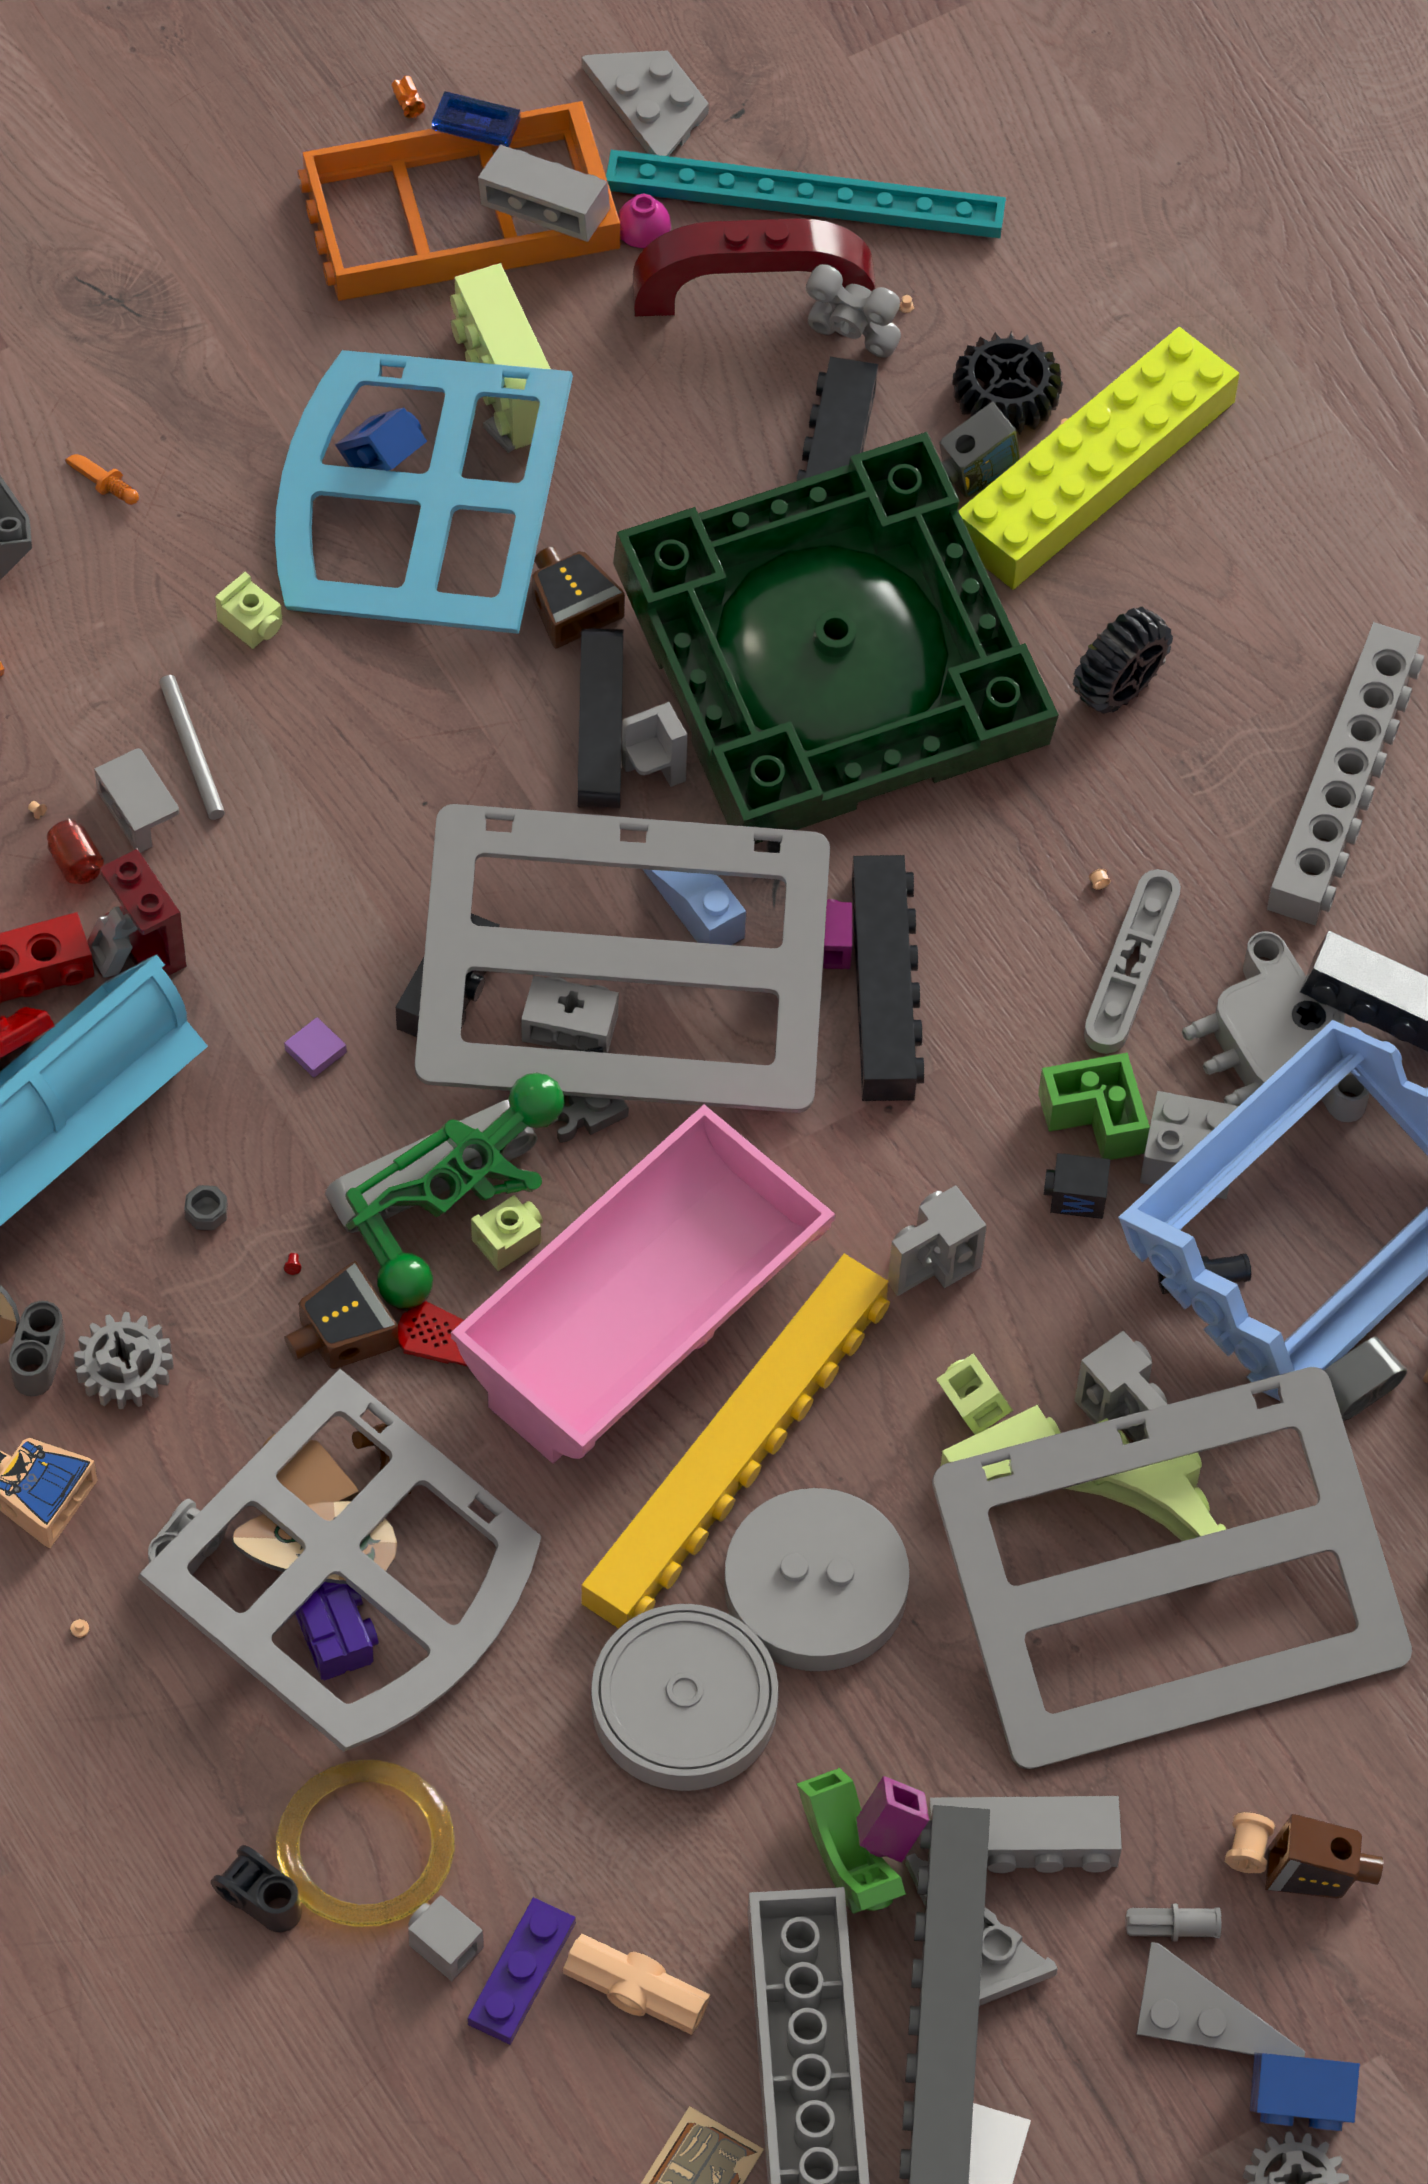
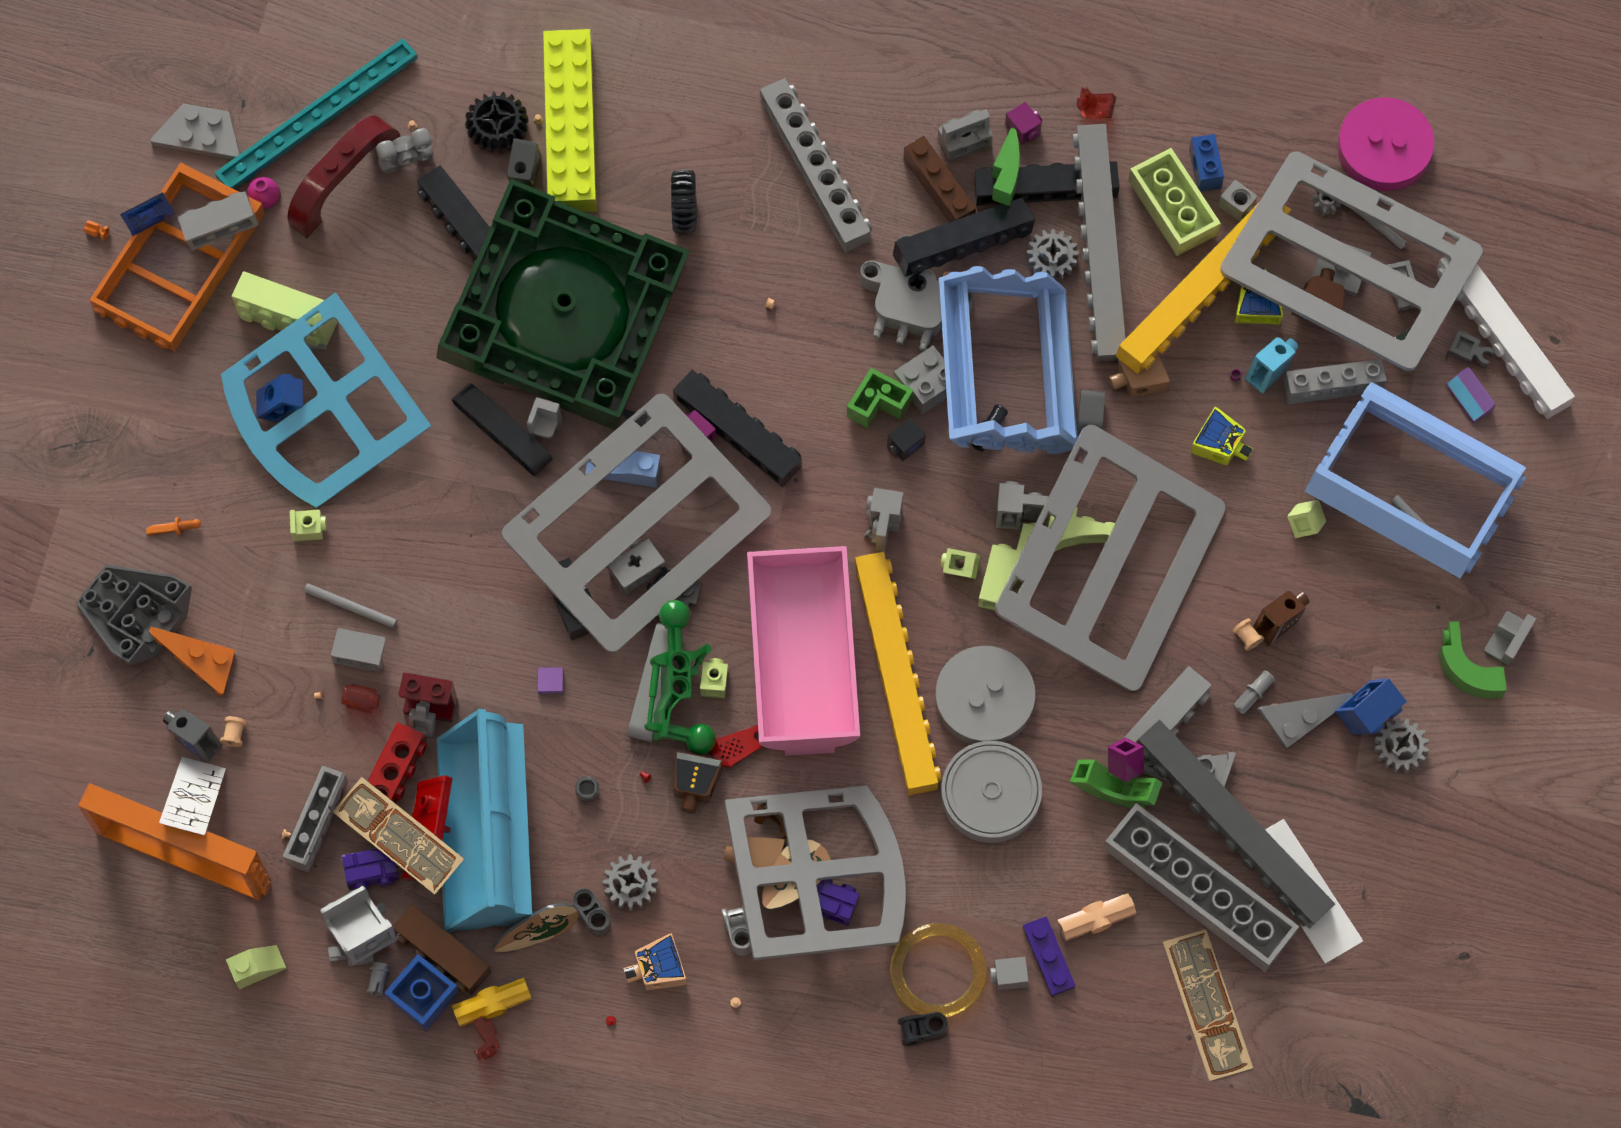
camera: 45 degrees left, 10 degrees up
torso [532,547,625,649] -> none
light grey piece [1084,869,1181,1054] -> none

